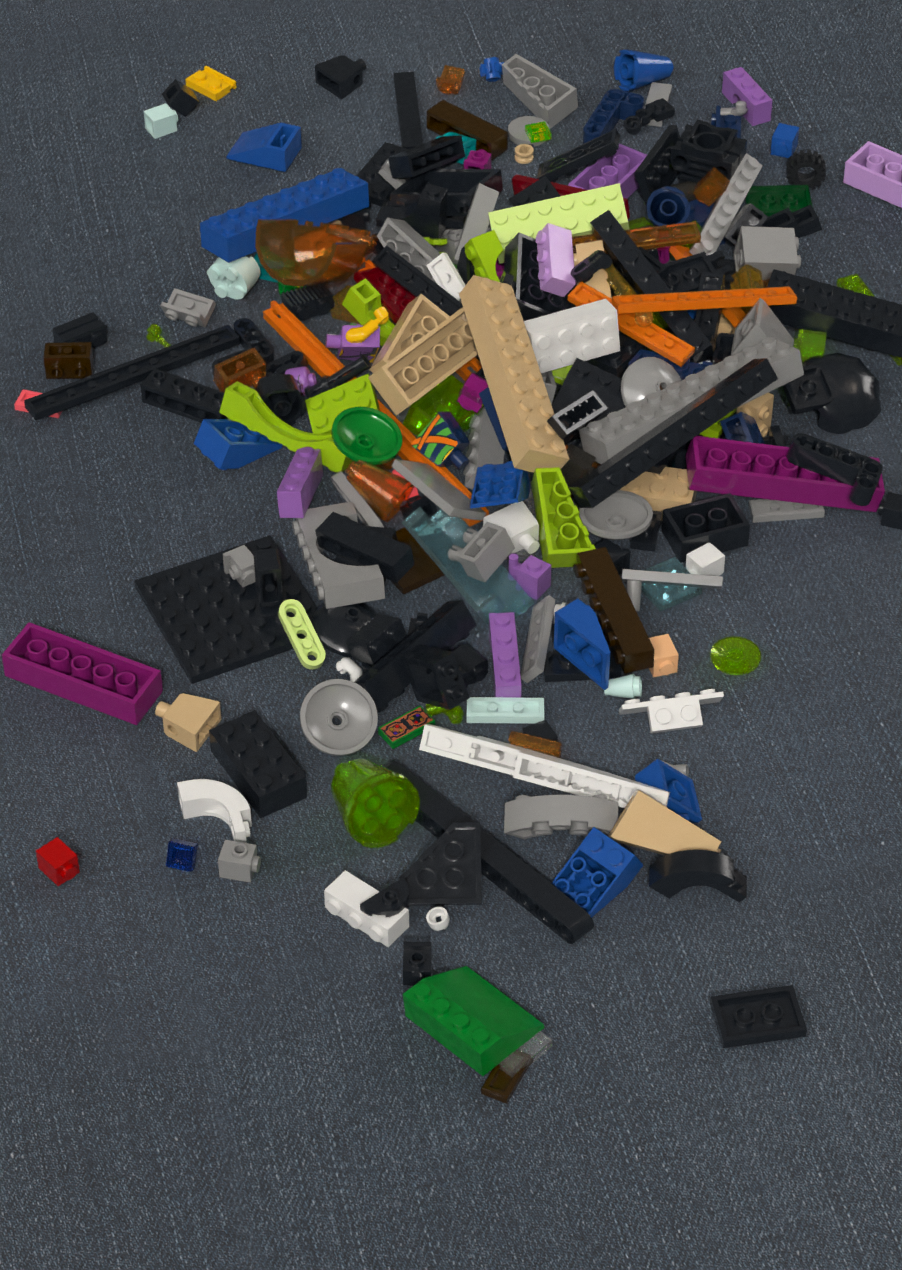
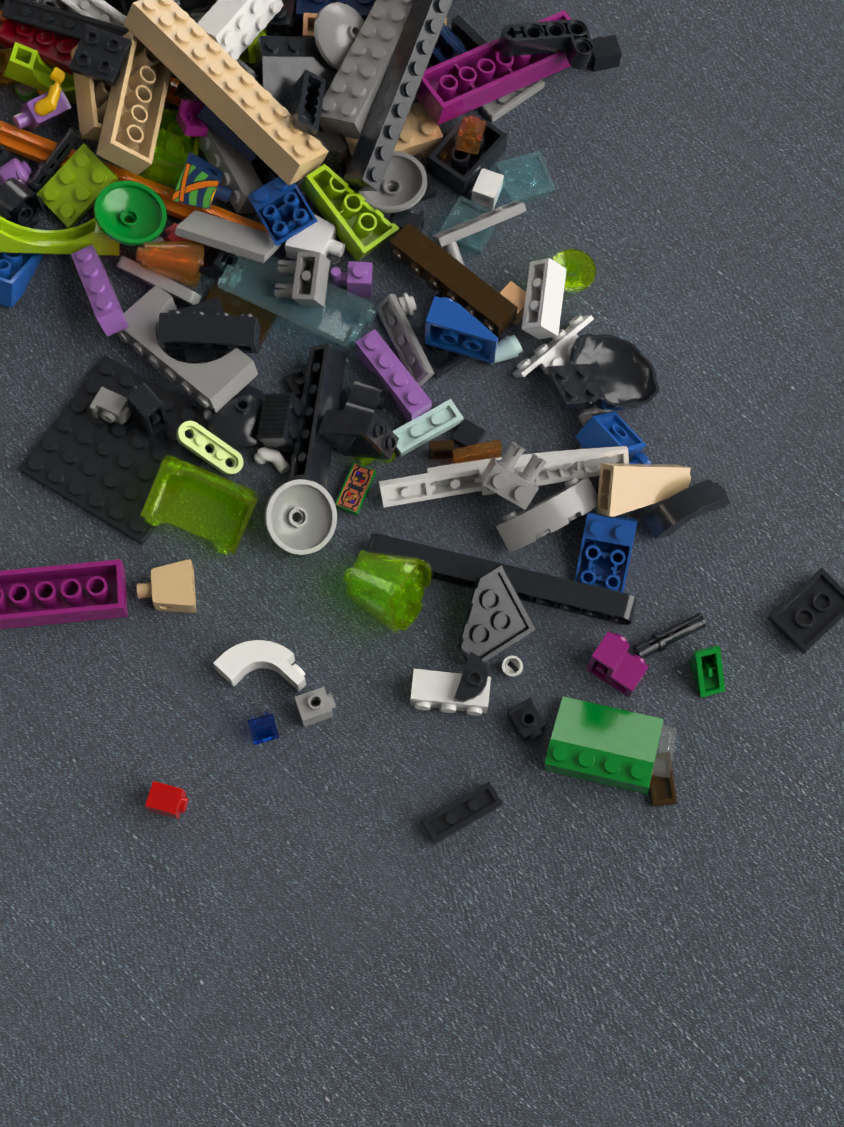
camera: 35 degrees left, 25 degrees up
black brick [209,710,307,818] -> none
none -> black plate [69,25,132,86]
none -> clear neon green windscreen [140,455,259,555]
none -> black plate [421,781,503,845]
none -> dark brown tile [428,440,454,459]
none -> clear orange bracket [456,116,487,154]
none -> light grey brick [479,441,547,510]
none -> clear light blue plate [496,151,556,202]
none -> white brick [522,258,566,339]
none -> black animal [543,334,659,411]
none -> magenta brick [586,631,649,698]
none -> black pin [633,613,706,659]
none -> green slope [688,645,725,698]

